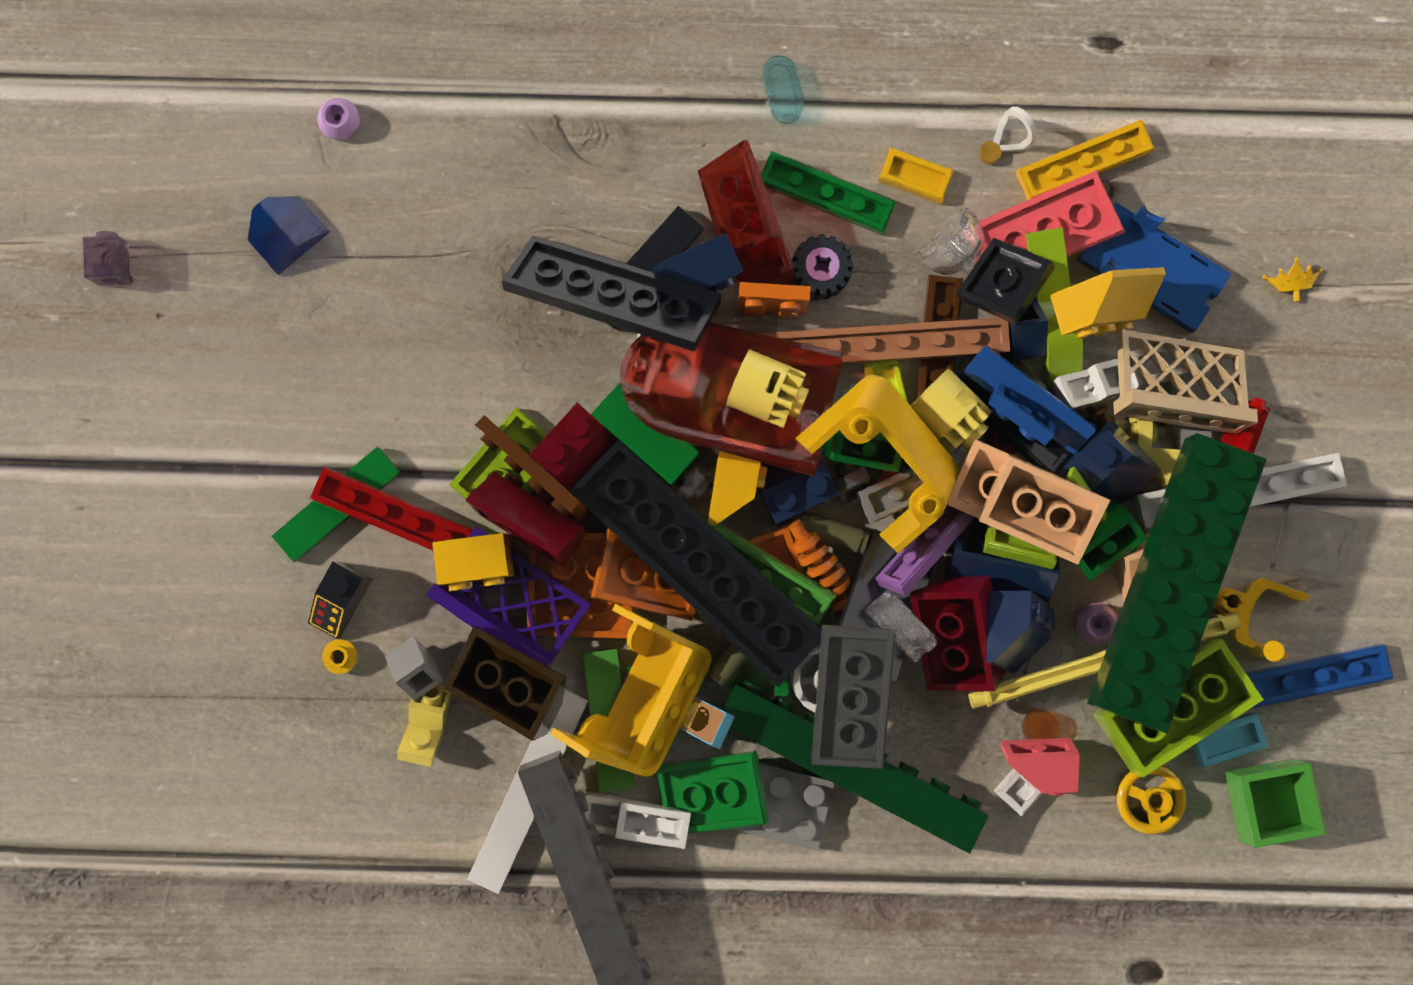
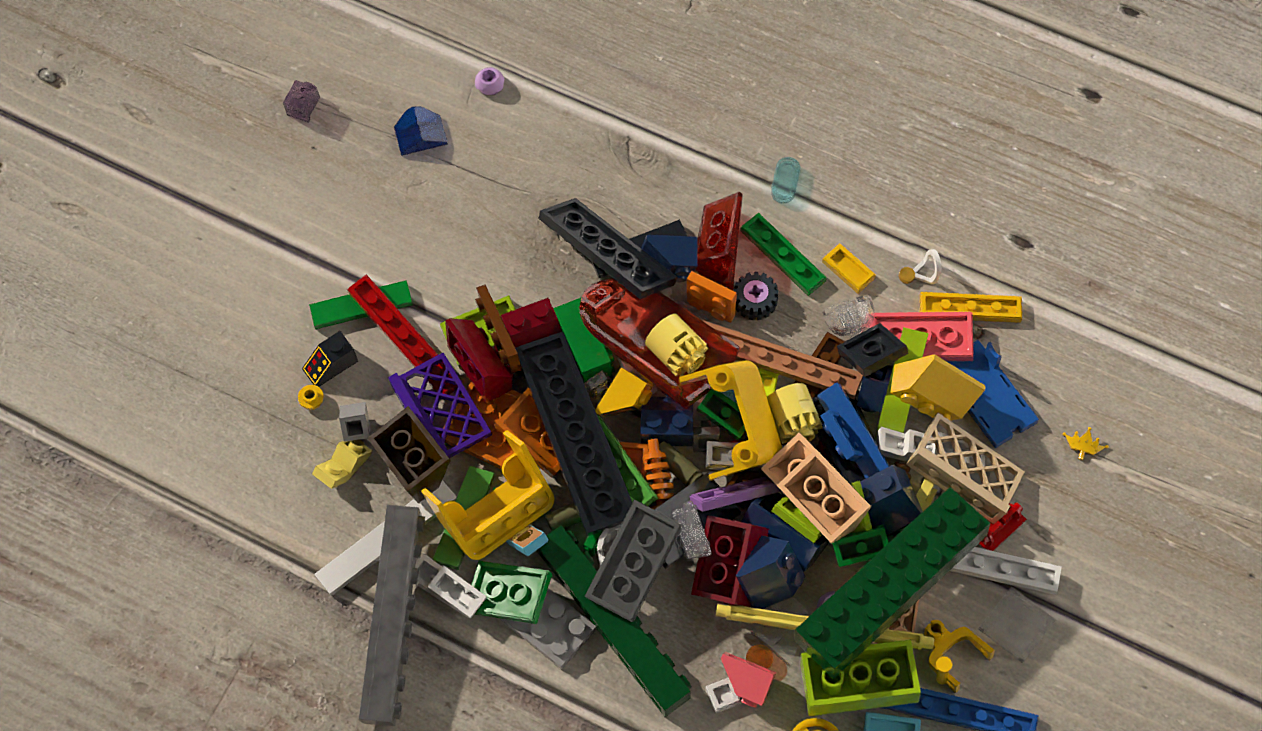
camera: 30 degrees right, 20 degrees down
yellow brick [432,533,514,591] -> none

